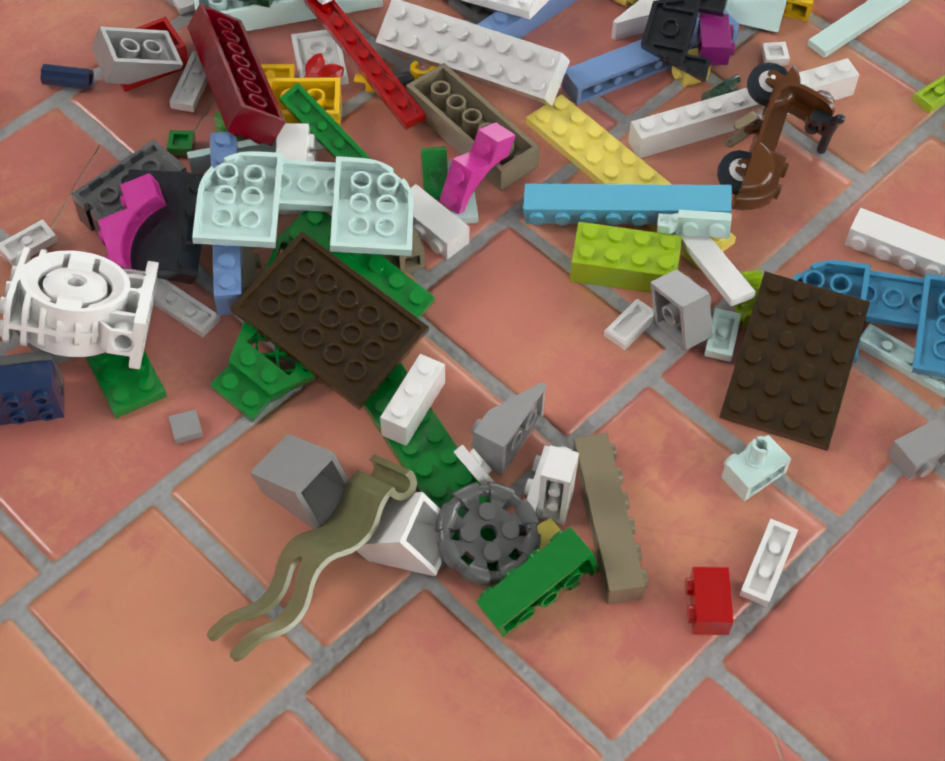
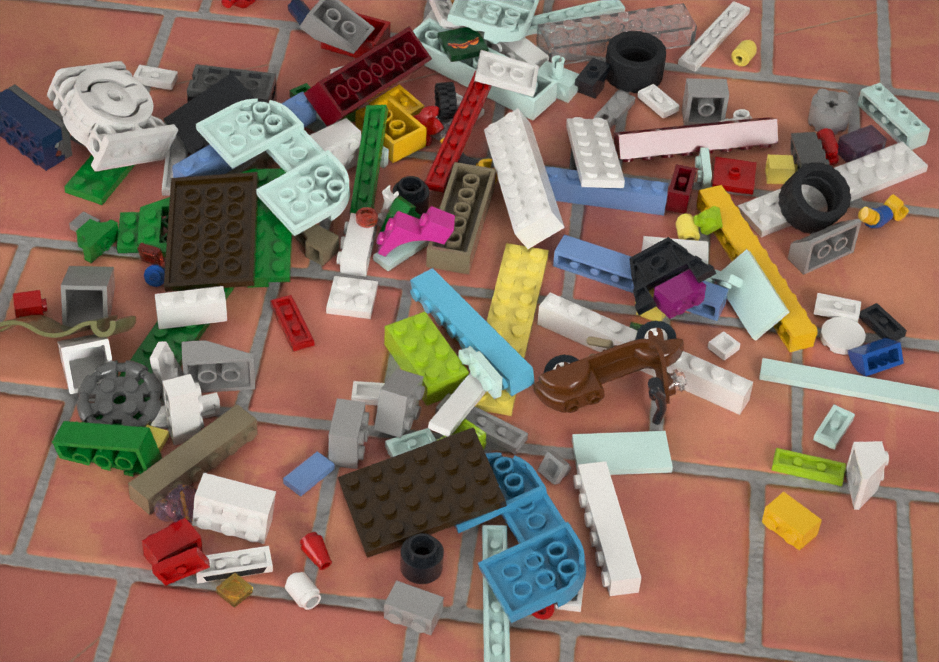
camera: 50 degrees right, 10 degrees down
dark pink arch [98,173,166,269] -> none
light aqua brick [721,435,791,501] -> none
none -> red brick [13,290,48,318]
none -> green brick [76,218,118,263]
none -> clear red tile [137,243,164,266]
none -> blue plate [144,265,165,287]
none -> red plate [152,547,210,586]
none -> hair [154,484,197,524]
none -> white brick [192,473,276,544]
none -> clear yellow plate [216,573,253,608]
none -> red tile [270,295,315,352]
none -> medium blue tile [283,451,335,497]
none -> white brick [285,572,321,610]
none -> red cone [300,532,332,570]
none -> white plate [326,276,378,319]
none -> light grey brick [329,398,369,469]
none -> clear red tile [356,207,378,228]
none -> white brick [377,185,399,227]
none -> black piece [393,176,429,216]
none -> black piece [400,533,444,584]
none -> black tyre [434,82,458,120]
none -> light grey plate [435,393,528,454]
none -> light grey tile [537,450,572,485]
none -> light aqua tile [572,431,673,475]
none -> light aqua plate [813,405,855,450]

